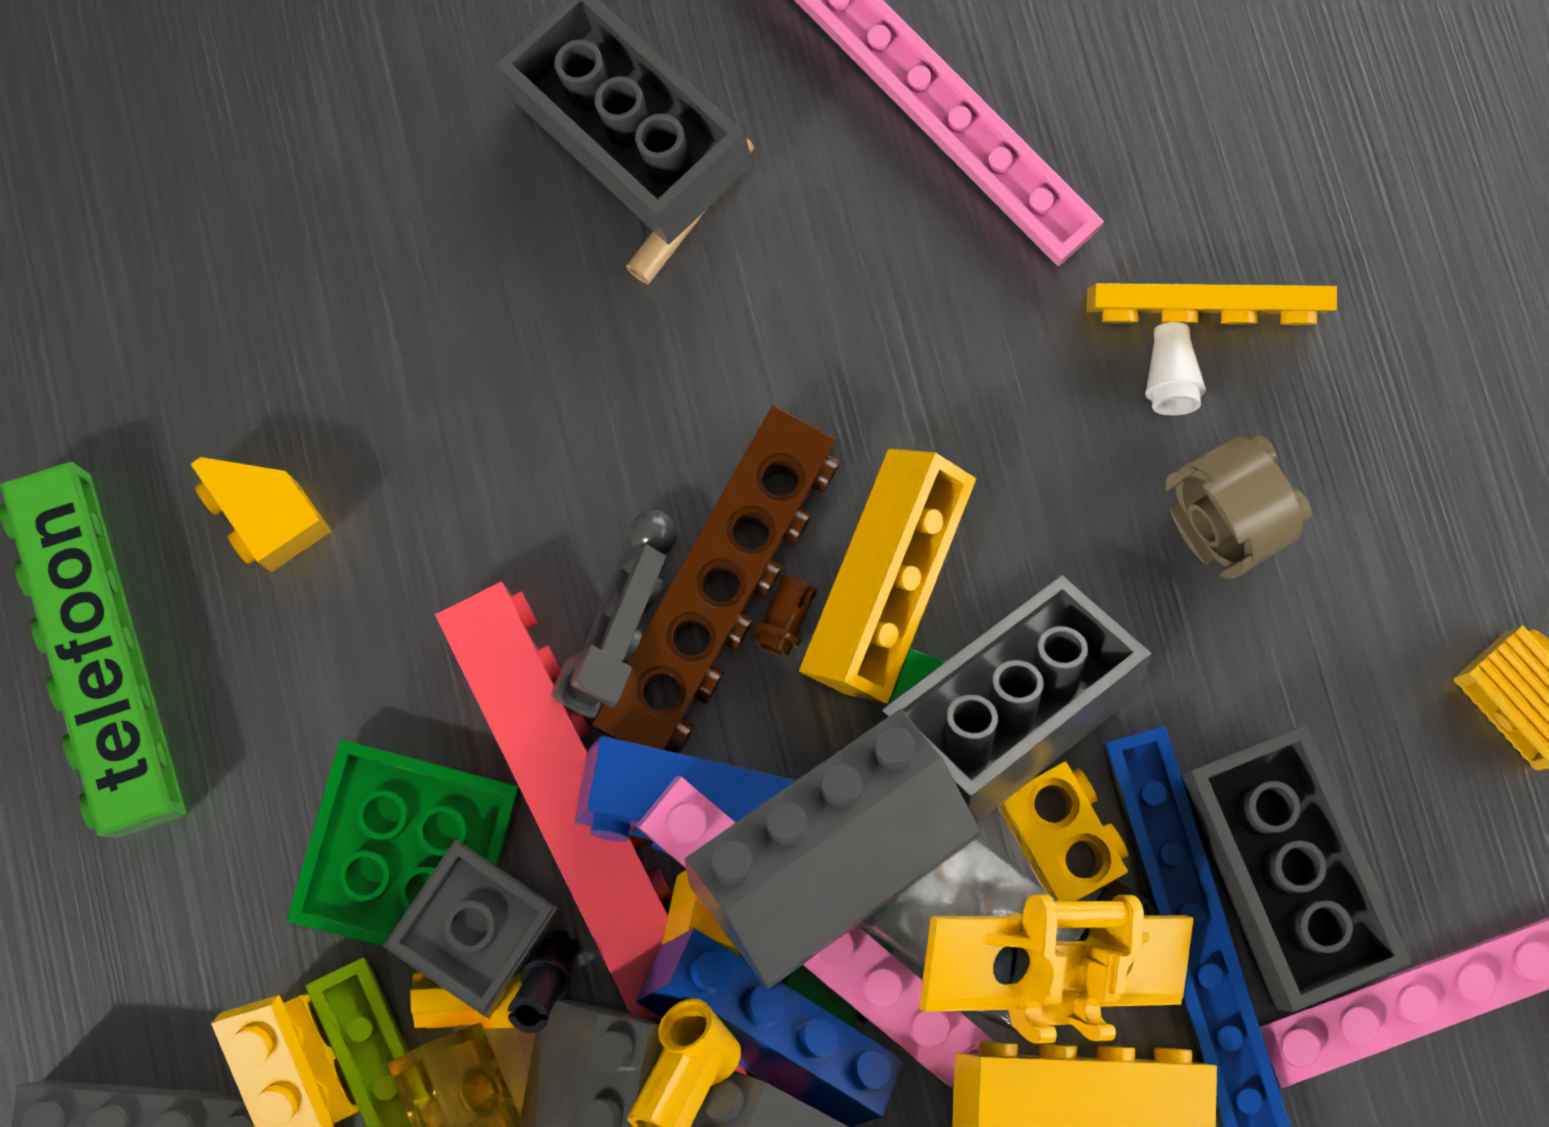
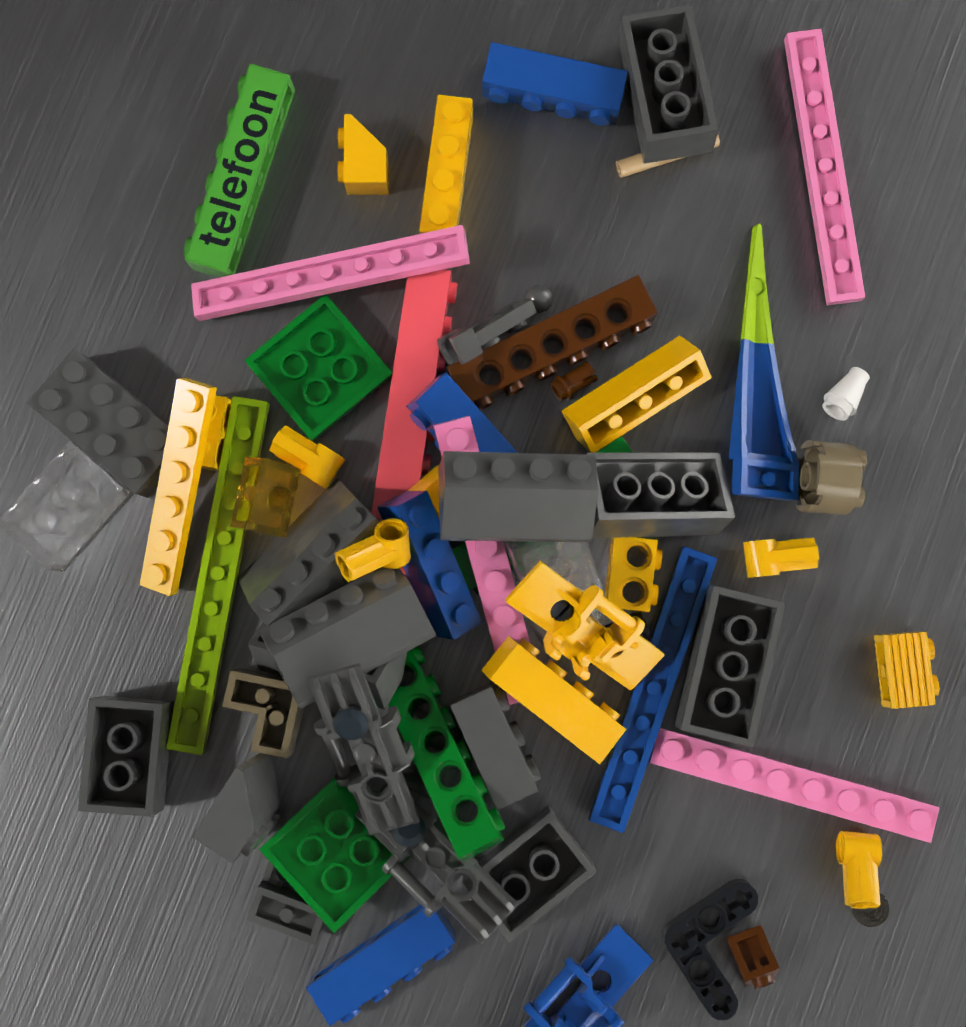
camera: 40 degrees right, 5 degrees up
dark grey tile [382,839,562,1019] -> none
black axle [507,930,580,1033] -> none
yellow plate [1086,283,1337,325] -> none
none -> bright pink plate [191,225,470,321]
none -> yellow brick [419,94,473,234]
none -> blue brick [482,42,628,126]
none -> blue plate [729,223,799,501]
none -> yellow piece [743,538,819,578]

